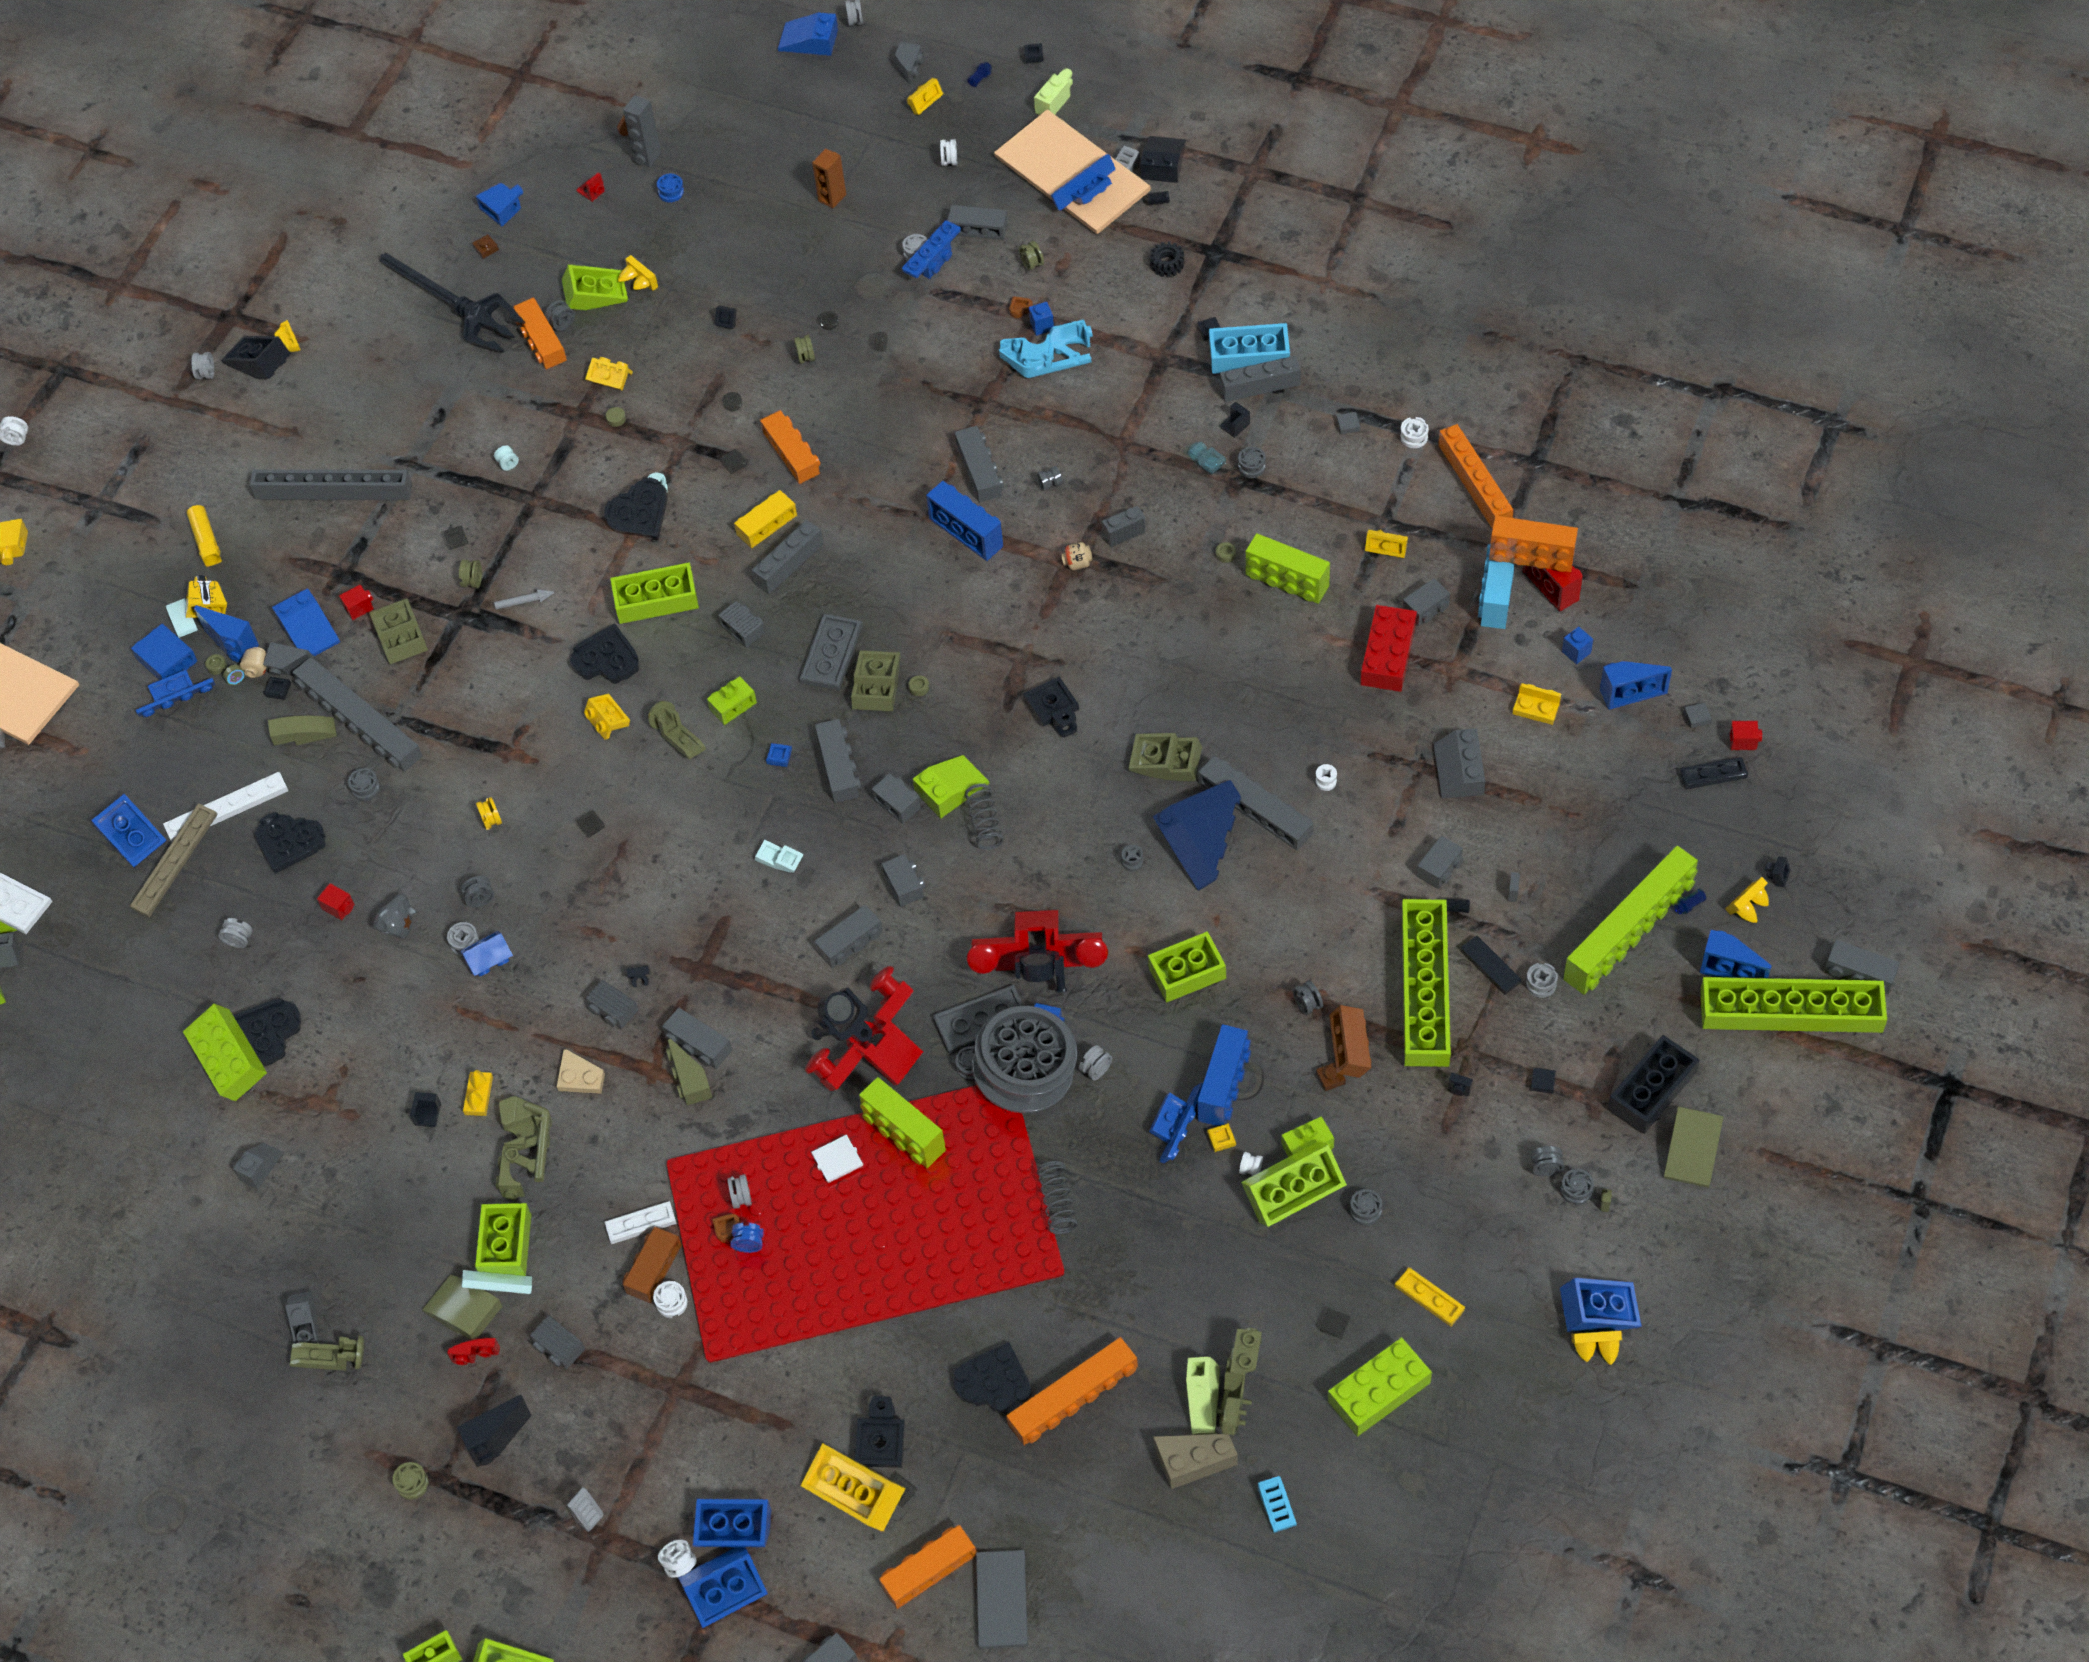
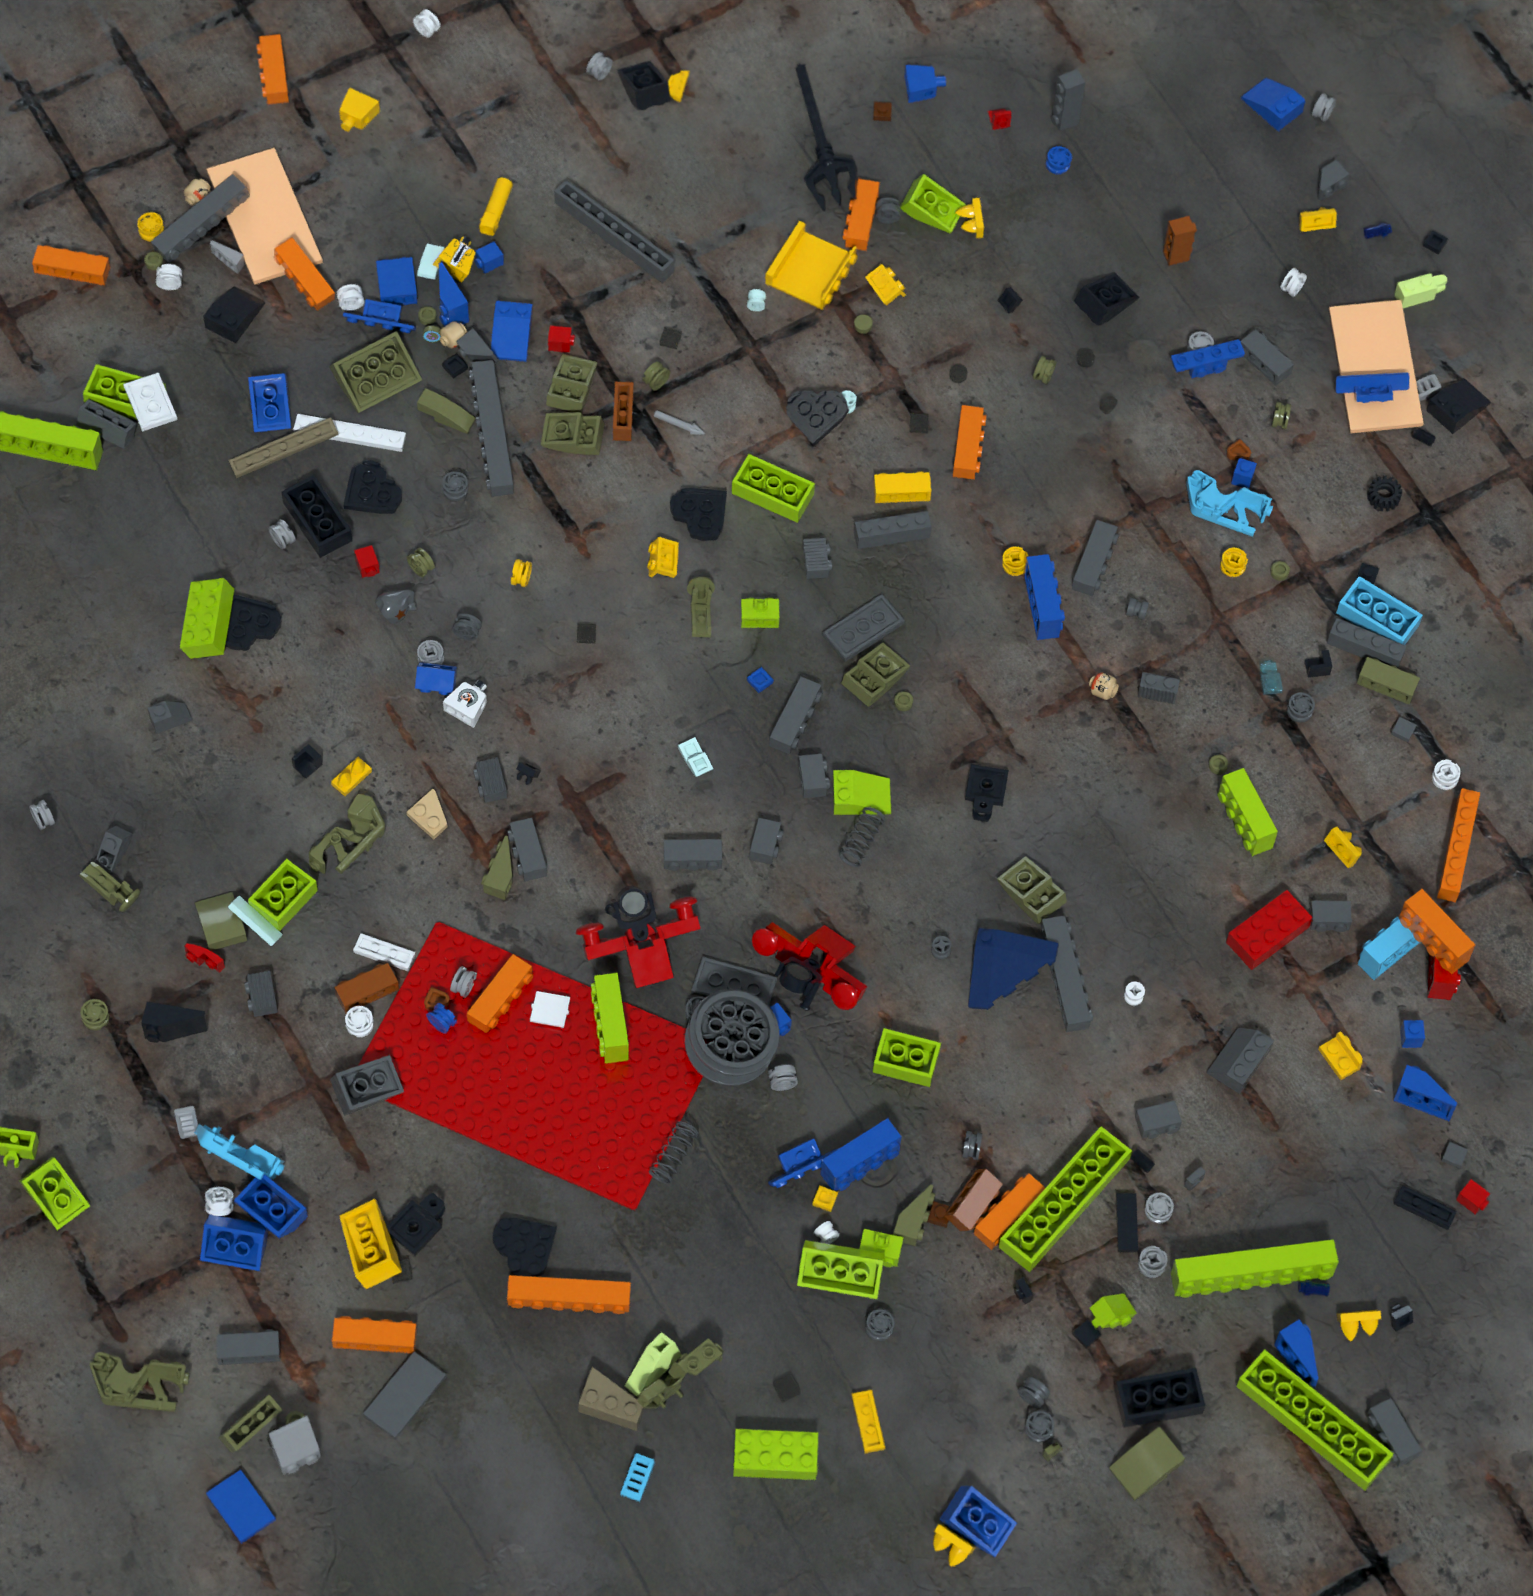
camera: 30 degrees right, 5 degrees up
none -> light grey wheel [29,800,55,830]
none -> medium azure piece [194,1124,285,1180]
none -> black slope [203,287,265,343]
none -> orange brick [273,237,335,311]
none -> black brick [282,475,352,558]
none -> olive slope [329,331,422,413]
none -> dark grey slope [330,1055,404,1116]
none -> white wheel [337,284,364,311]
none -> olive wheel [407,548,435,578]
none -> white torso [443,680,487,728]
none -> orange brick [467,954,533,1033]
none -> blue brick [474,242,504,274]
none -> olive slope [541,412,604,455]
none -> dark orange brick [613,382,633,441]
none -> yellow panel [765,221,858,310]
none -> olive slope [893,1185,936,1247]
none -> orange brick [974,1174,1045,1250]
none -> yellow wheel [1002,547,1028,576]
none -> black slope [1074,273,1139,326]
none -> lime brick [1090,1293,1137,1328]
none -> light grey wheel [1144,1192,1174,1224]
none -> yellow wheel [1220,548,1248,577]
none -> olive tile [1270,561,1290,581]
none -> olive brick [1357,657,1420,705]

